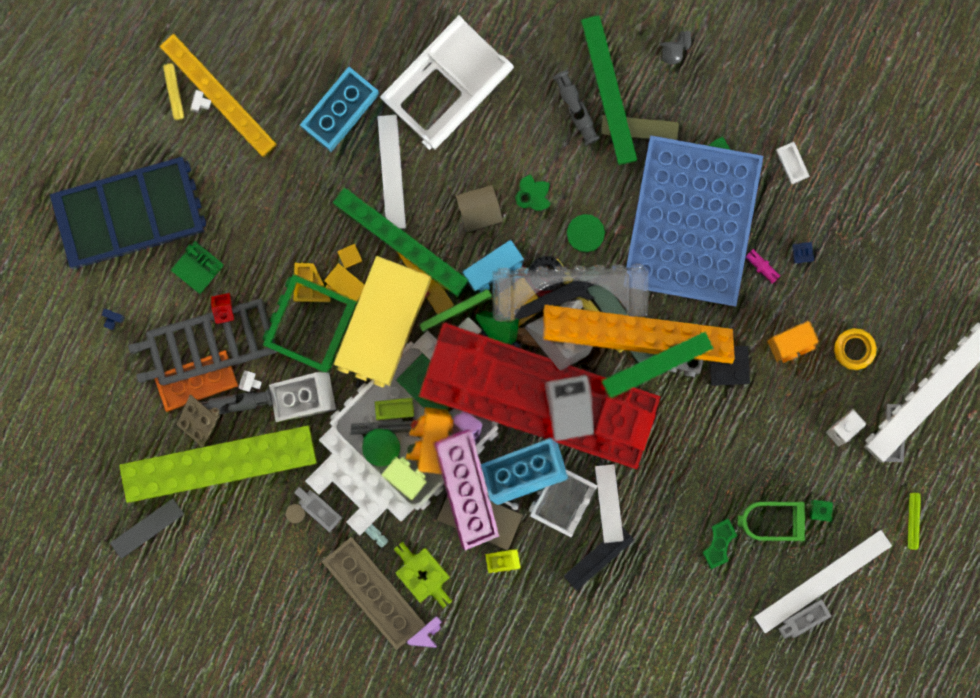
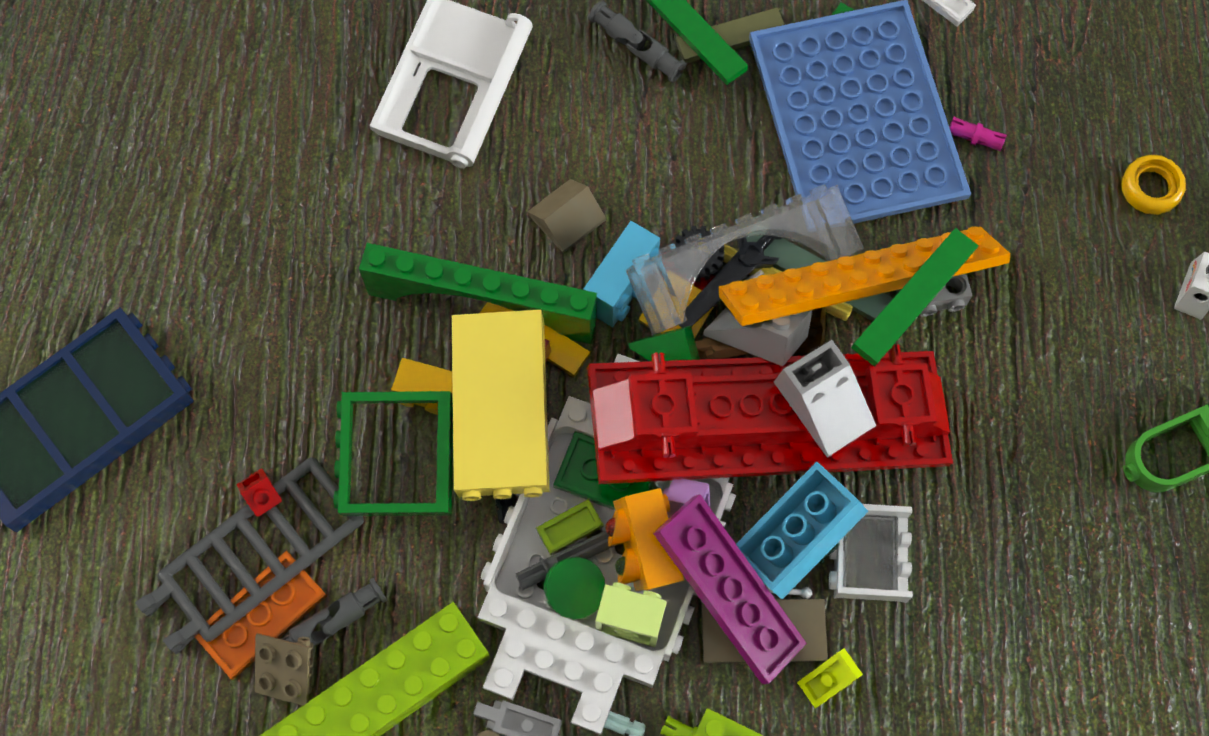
camera: 30 degrees left, 15 degrees down
dark blue tile [102,308,125,330] -> none
yellow tile [159,34,277,157] -> none
light yellow axle [163,64,184,120] -> none
green hinge [171,241,224,294] -> none
white tile [190,90,211,112] -> none
white tile [238,370,262,392] -> none
white slope [269,372,336,422] -> none
yellow wing [293,263,331,303] -> none
medium azure brick [300,67,379,152] -> none
yellow tile [337,244,363,269] -> none
white tile [378,115,406,229] -> none
bright green tile [420,290,492,334] -> none
green plate [515,175,551,211] -> none
black fence [564,526,635,591] -> none
green tile [567,214,605,252] -> none
white tile [595,464,624,543] -> none
green tile [702,518,737,570] -> none
black plate [710,346,750,386] -> none
light orange brick [767,321,819,363] -> none
dark blue tile [792,242,814,264] -> none

